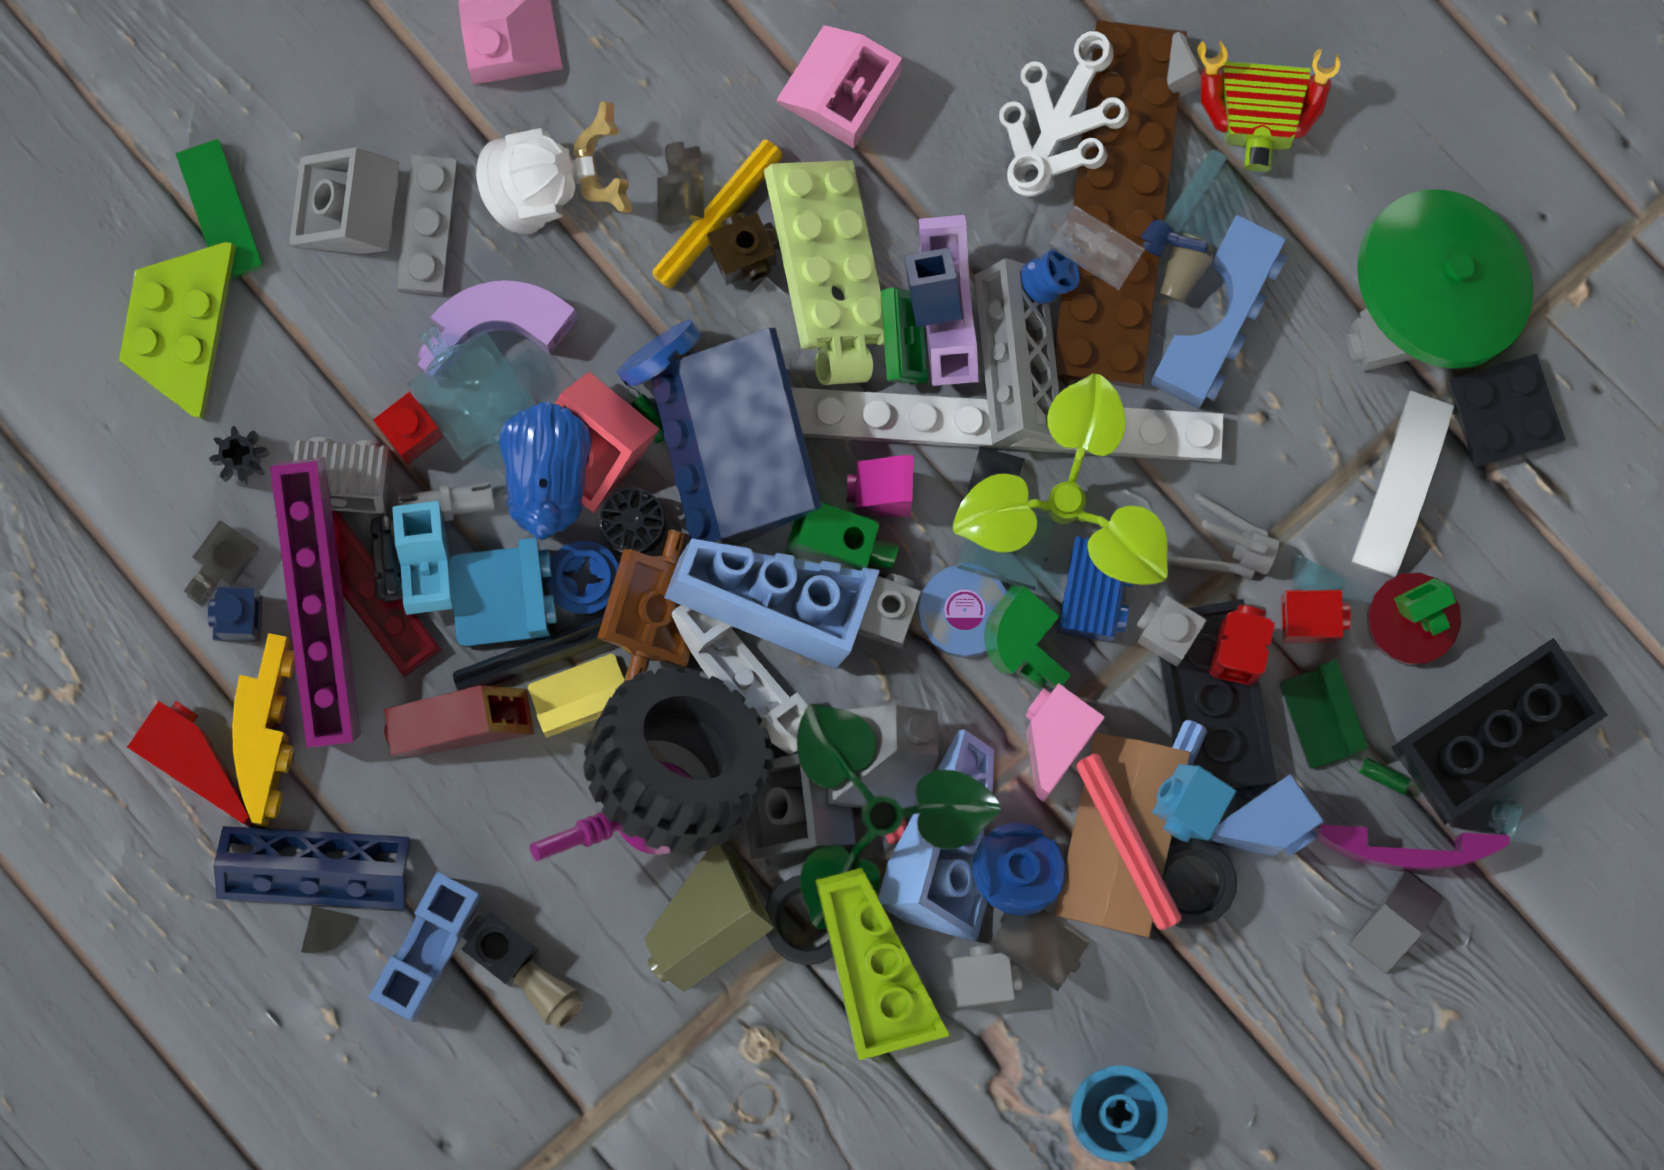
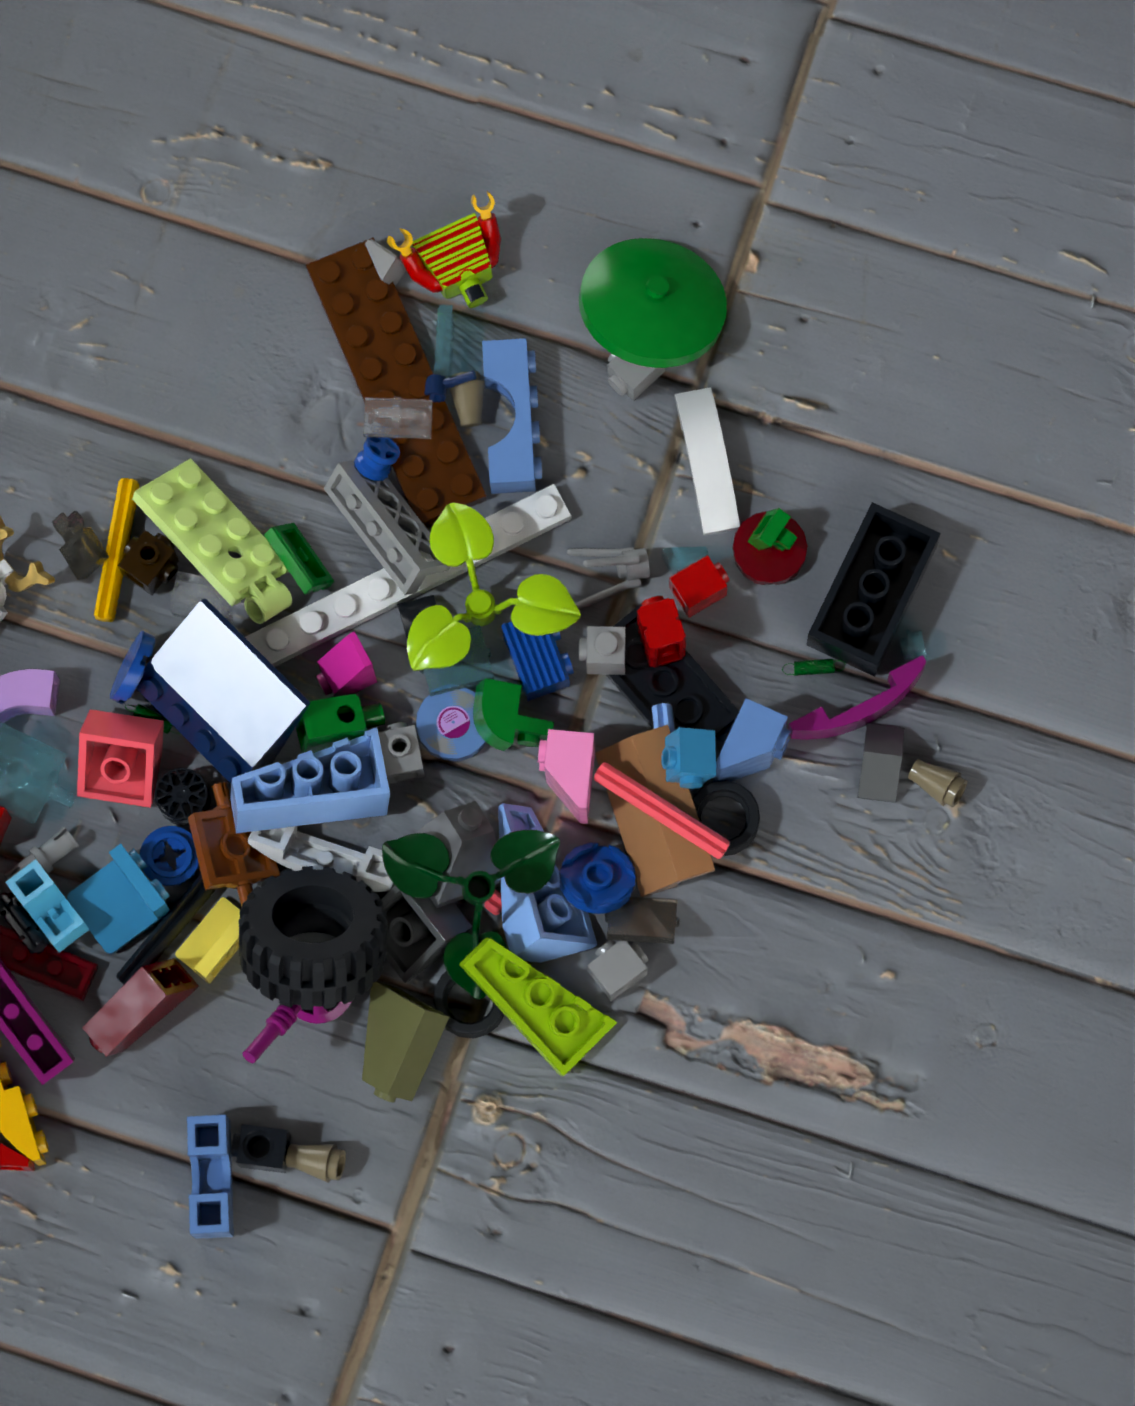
camera: 25 degrees left, 5 degrees down
dark blue fence [213,826,410,910] -> none
clear smoke tile [301,906,360,954] -> none
blue hair [499,402,592,540] -> none
bright pink slope [776,25,902,149] -> none
dark blue brick [904,247,962,327] -> none
lavender arch [919,215,979,386] -> none
white plant [999,31,1129,197] -> none
dark azure brick [1068,1065,1168,1162] -> none
dark green panel [1279,659,1369,769] -> none
black plate [1446,354,1566,470] -> none
none -> dark tan cone [908,759,967,807]

